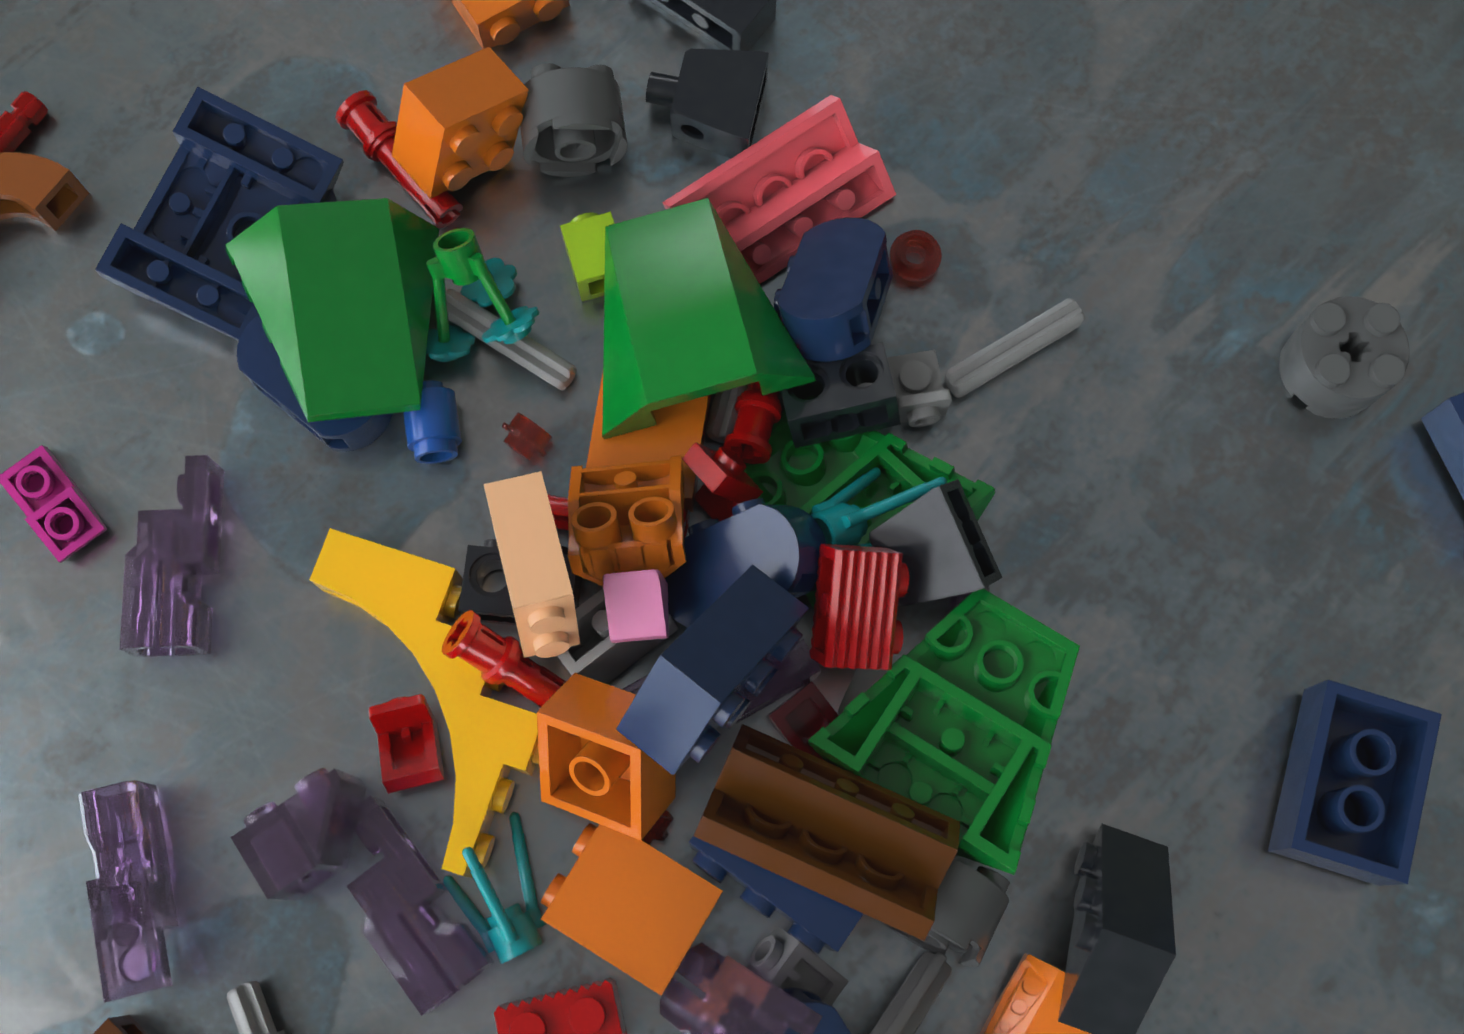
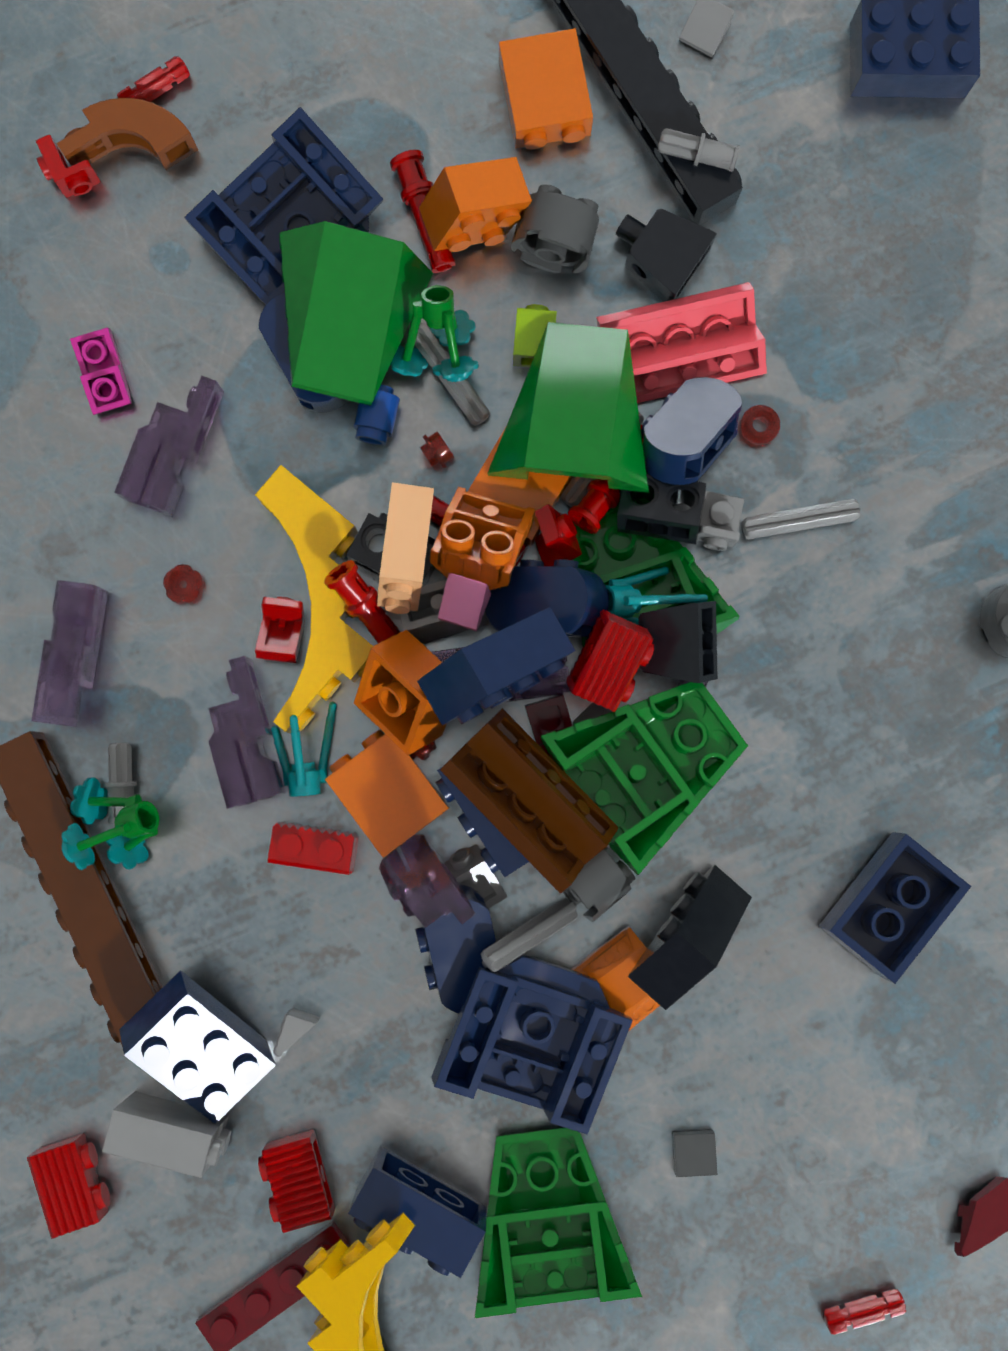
camera: 20 degrees right, 10 degrees up
clear purple slope [230,768,367,901] -> none
none -> clear red plate [163,564,203,603]

